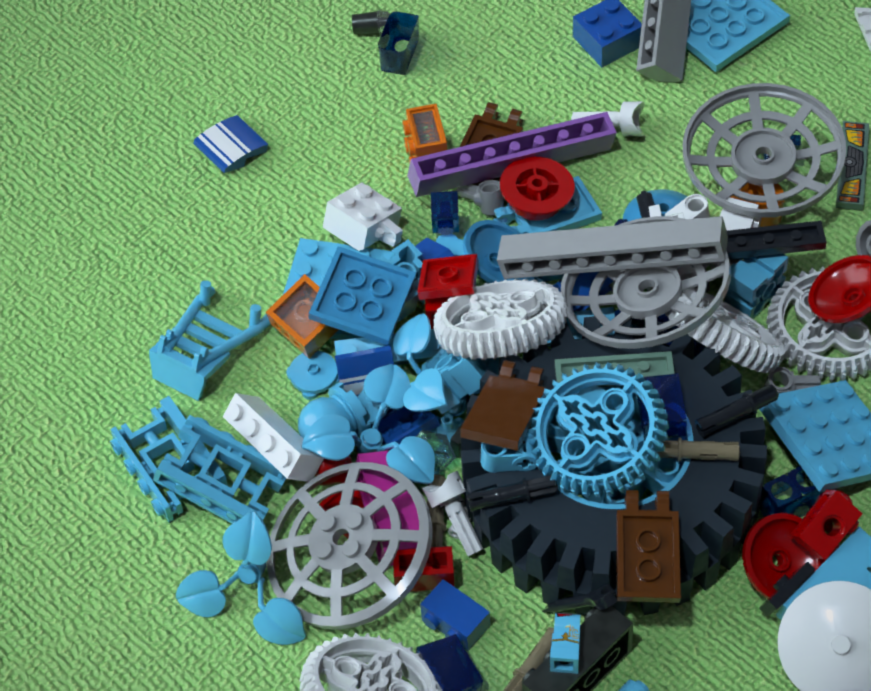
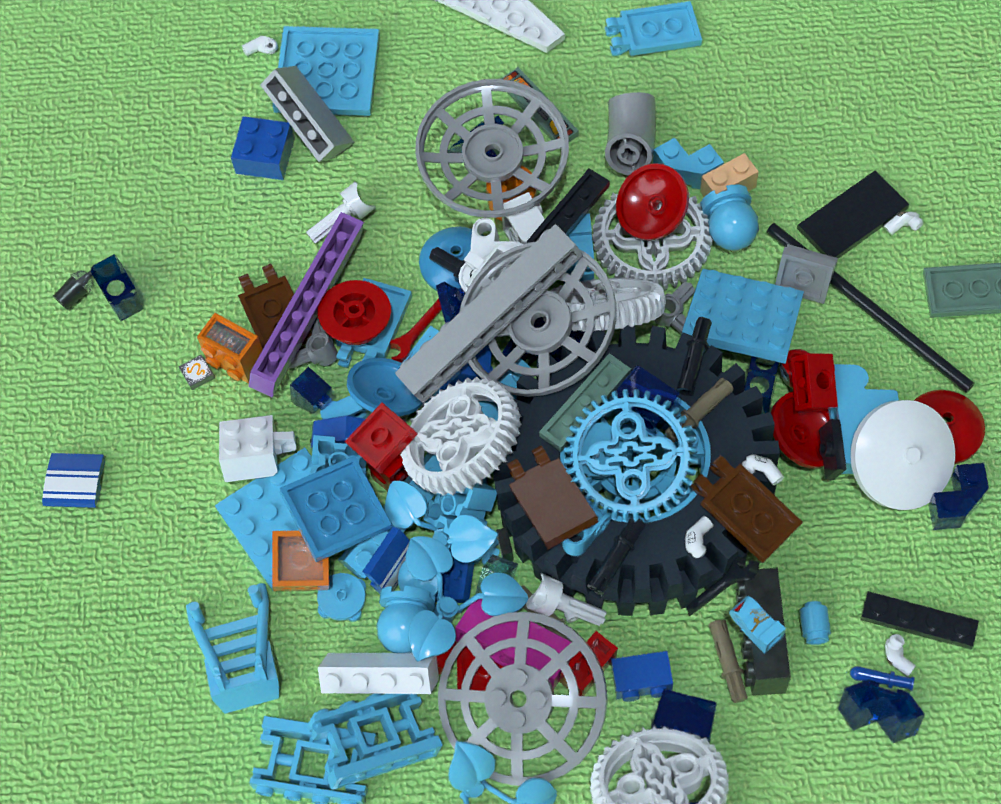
camera: 45 degrees left, 10 degrees up
none -> tile [179,354,215,390]
none -> white arm [685,516,713,558]
none -> white arm [742,454,784,486]

